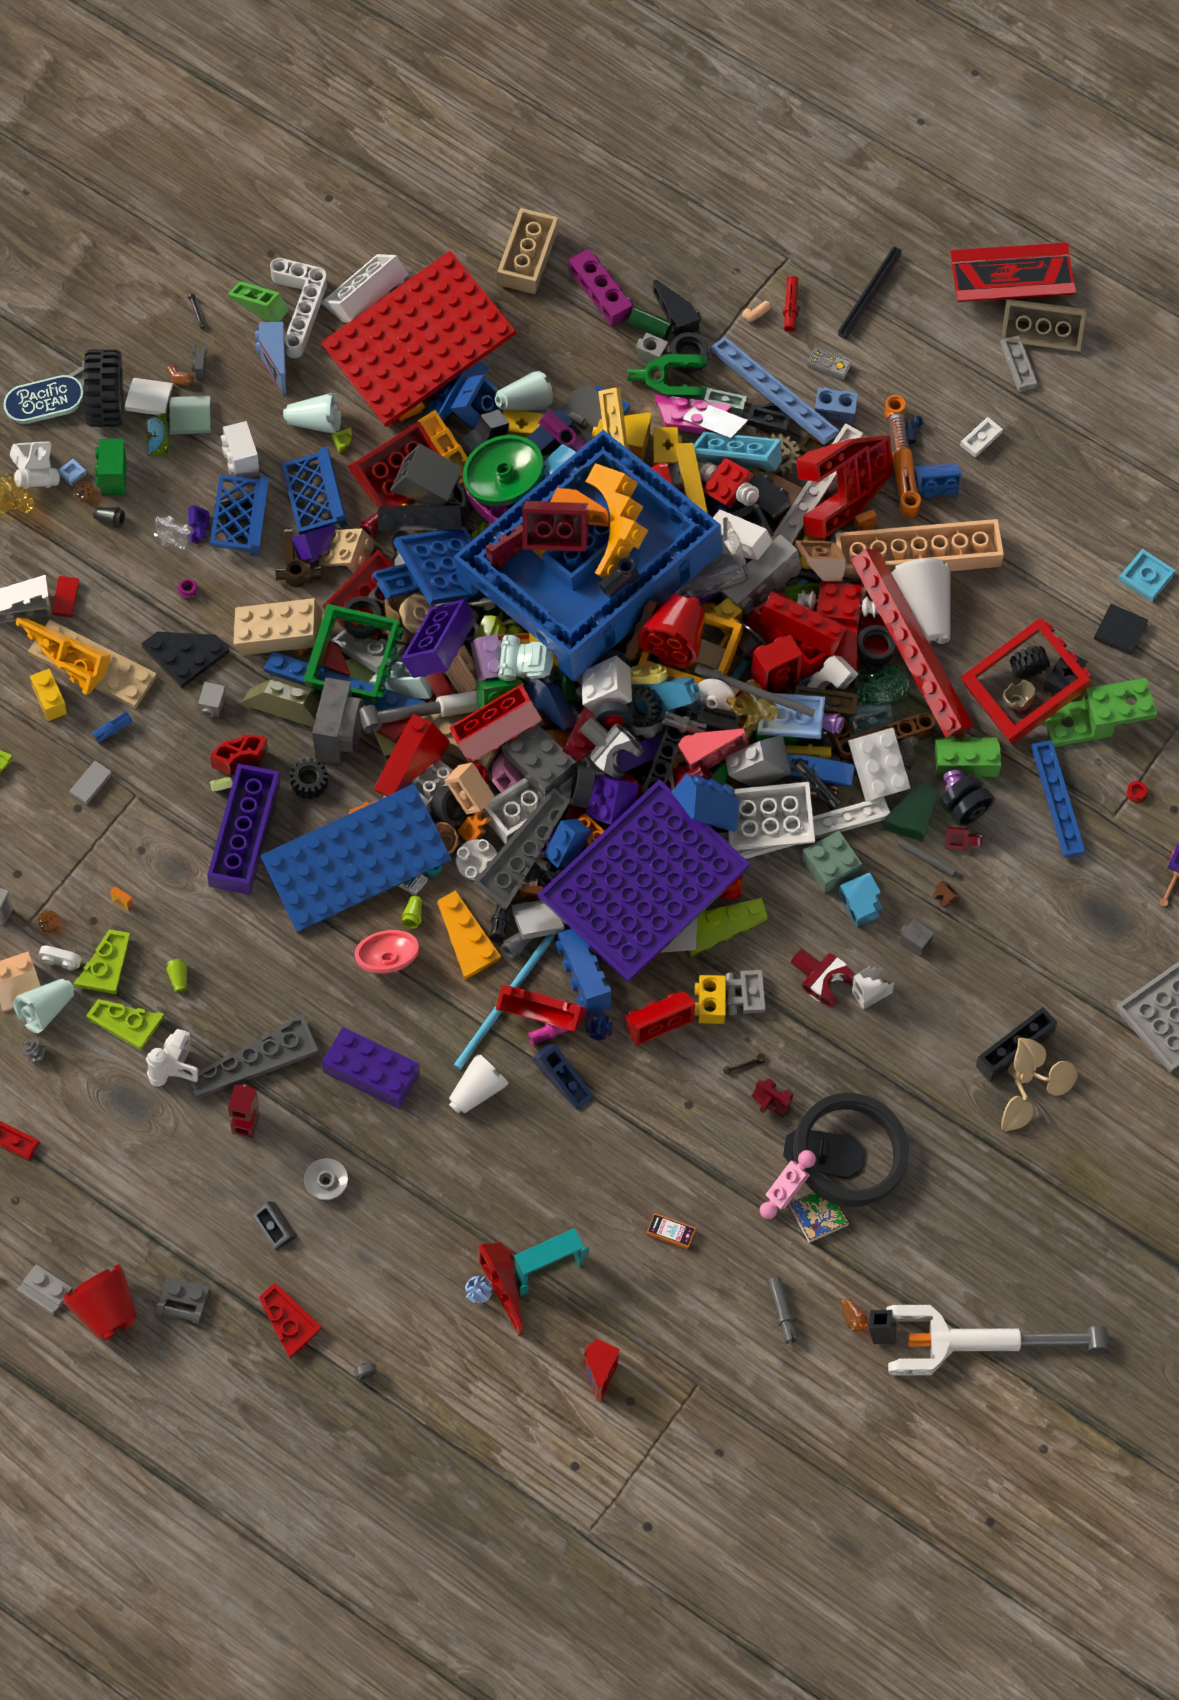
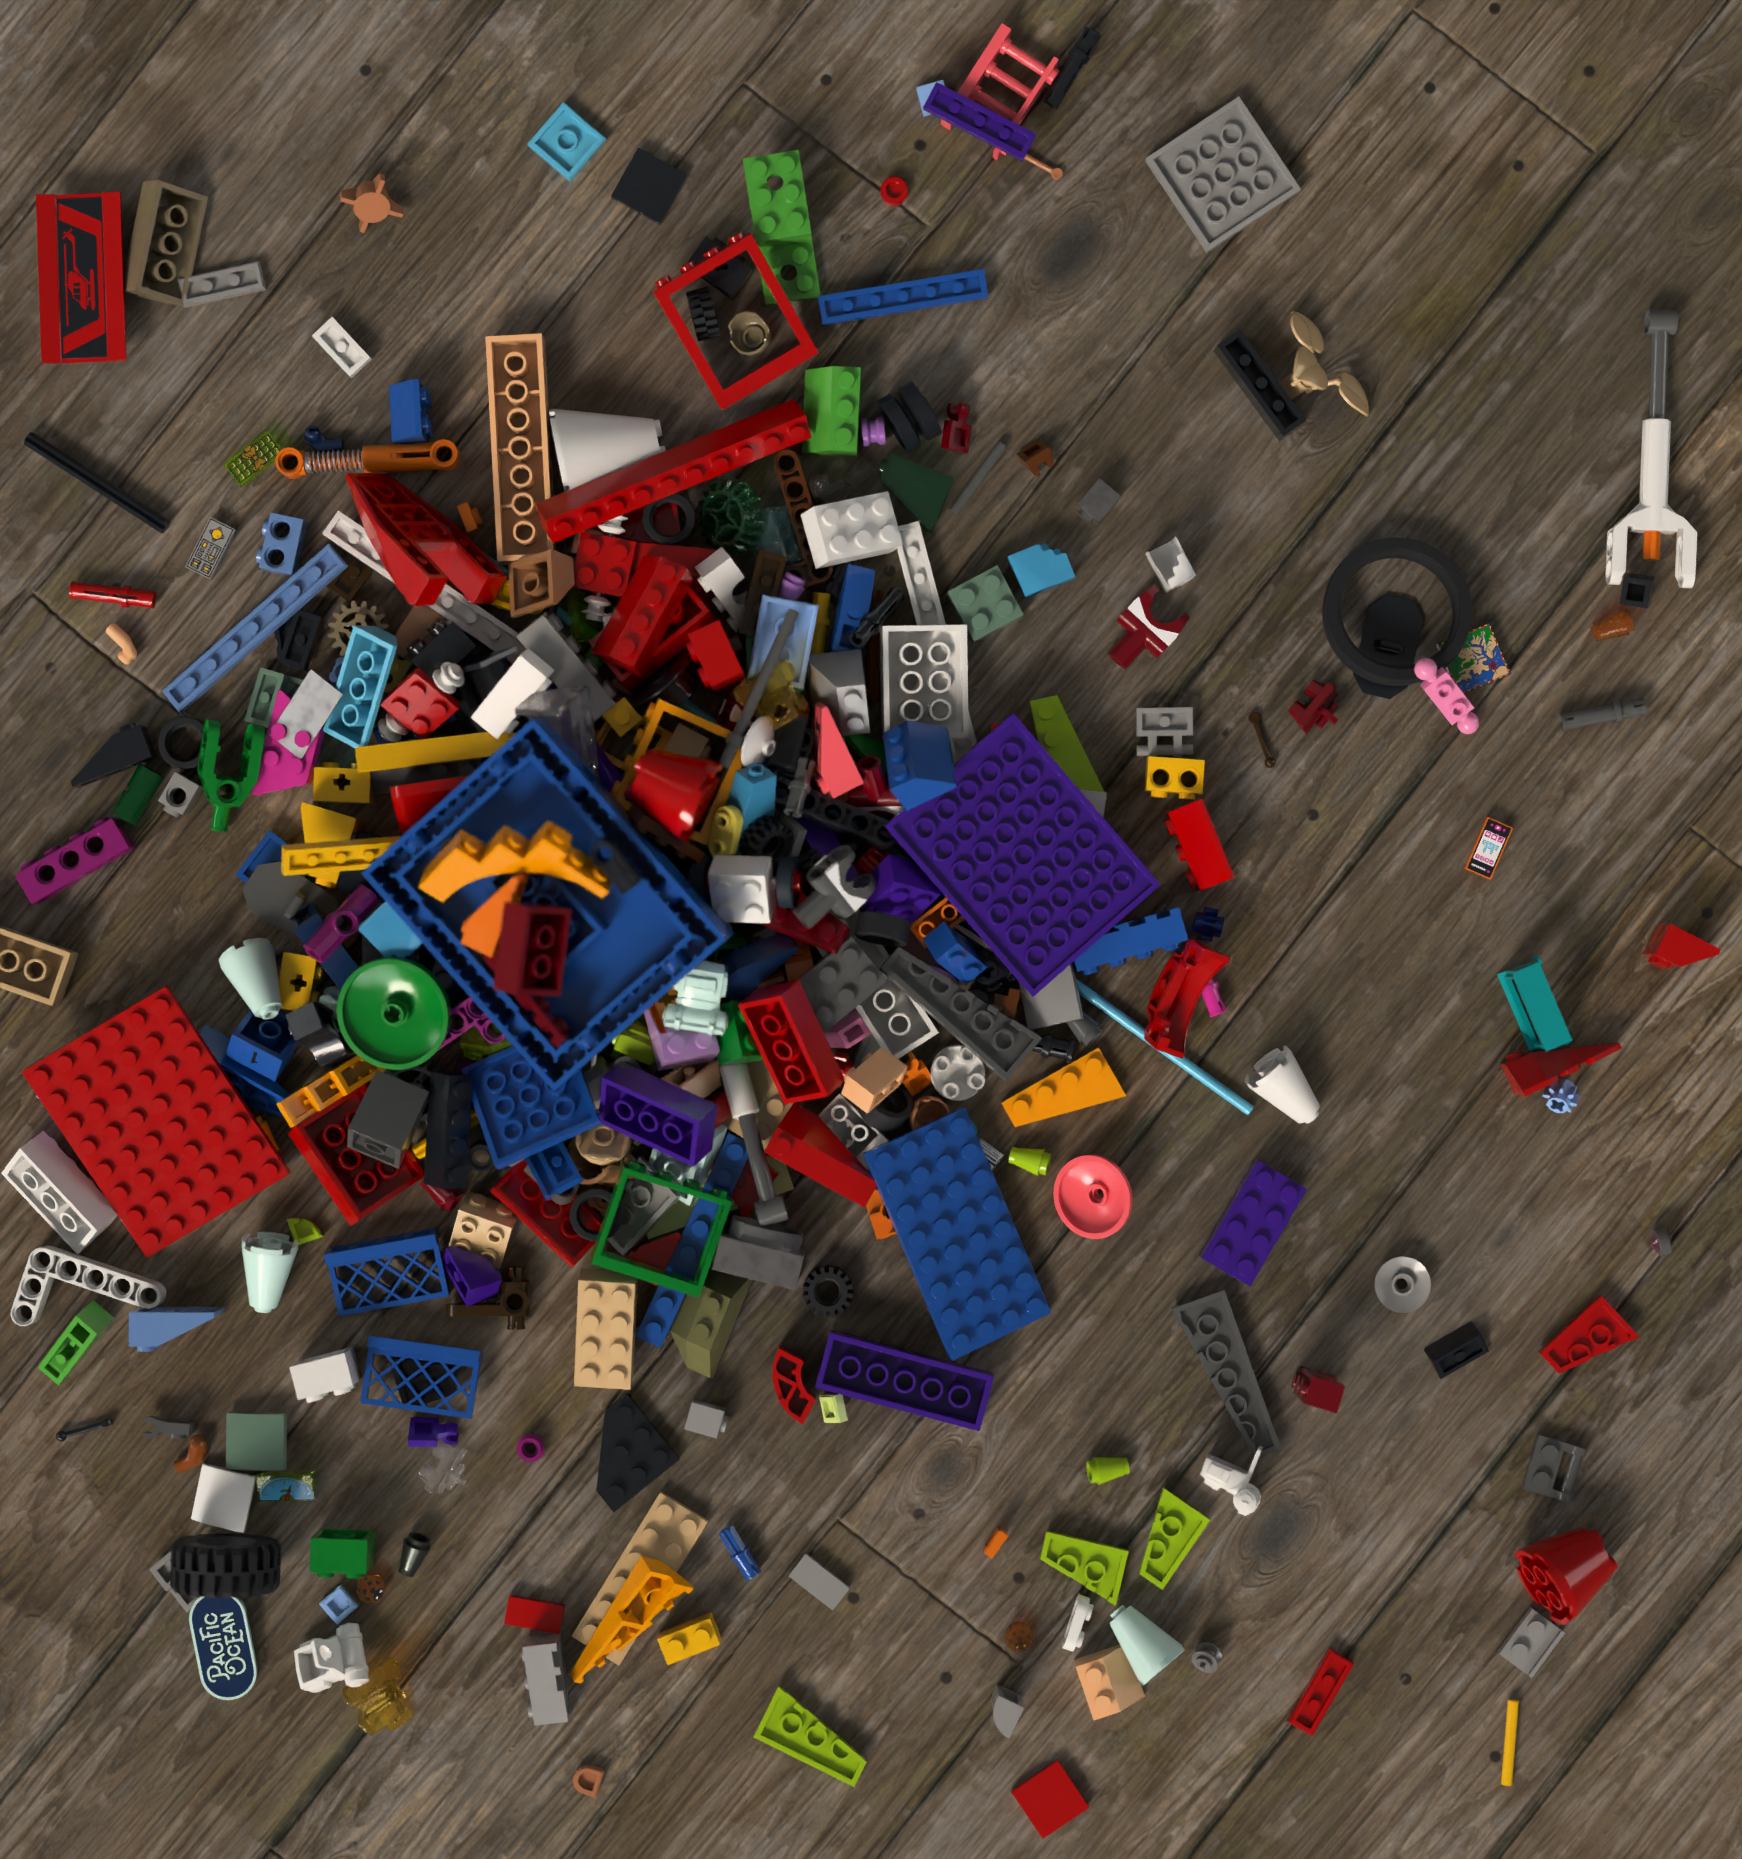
camera: 85 degrees left, 25 degrees up
dark blue slope [531,1044,593,1109] -> none
none -> tile [223,430,282,488]
none -> nougat piece [339,174,403,233]

